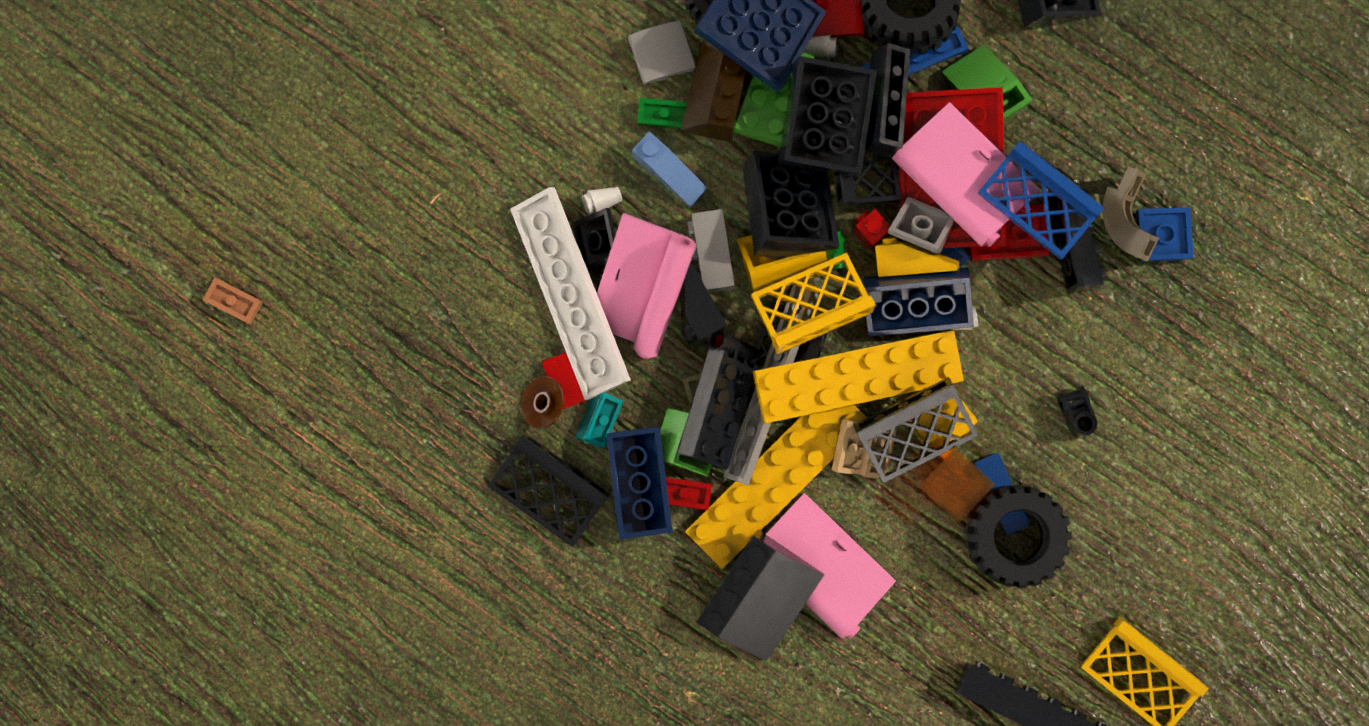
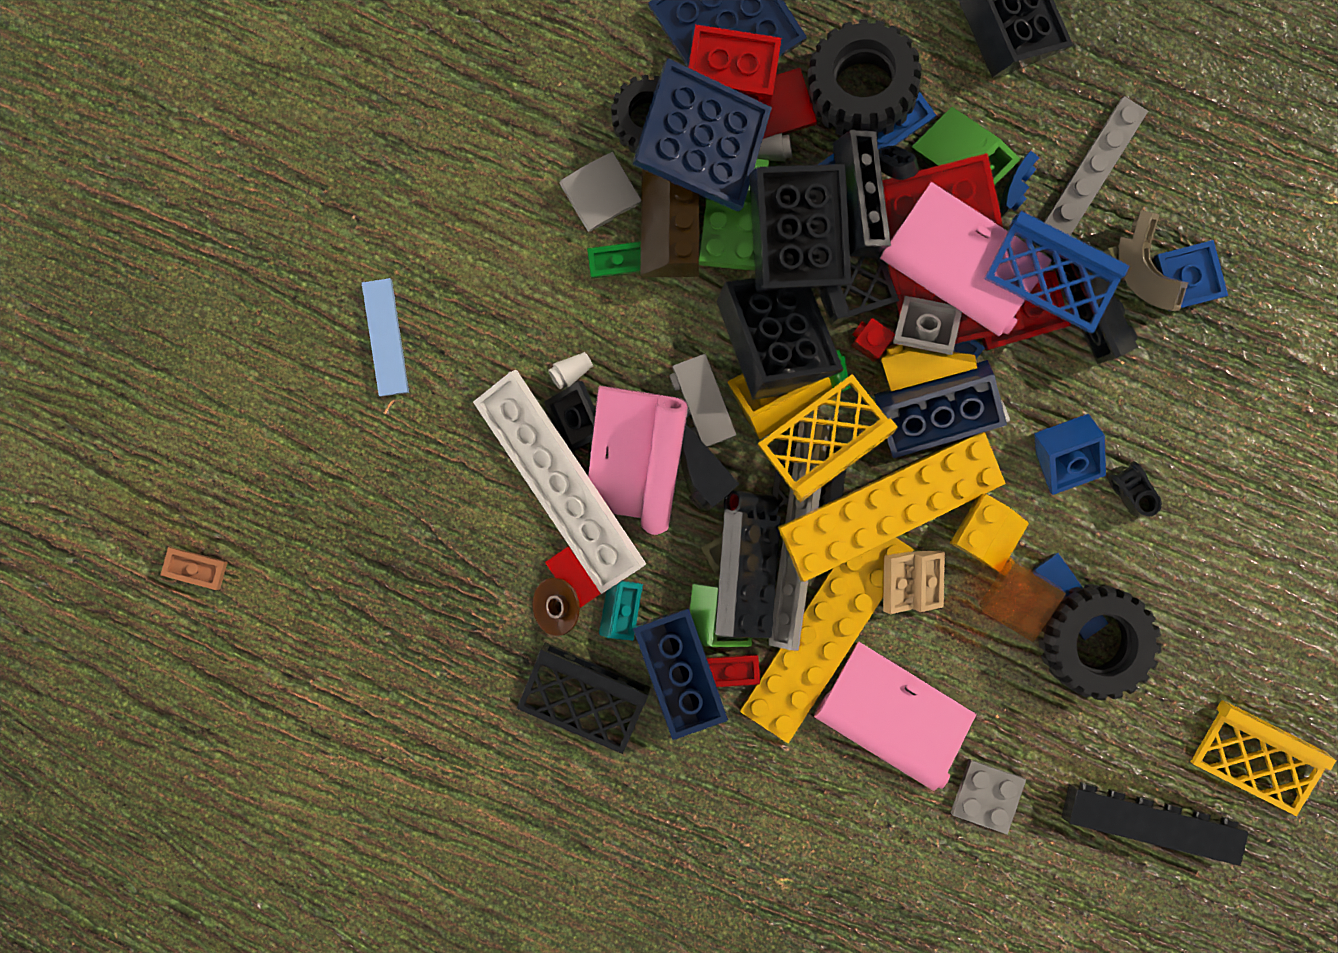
camera: 15 degrees left, 5 degrees up
medium blue slope [632,132,707,207] -> none
black slope [696,529,825,661] -> none
fence [854,377,979,483] -> none
none -> light blue tile [362,278,409,397]
none -> black beam [878,146,919,180]
none -> light grey plate [951,759,1026,835]
none -> blue slope [1000,150,1039,215]
none -> light grey plate [1033,96,1148,257]
none -> blue slope [1034,414,1106,495]

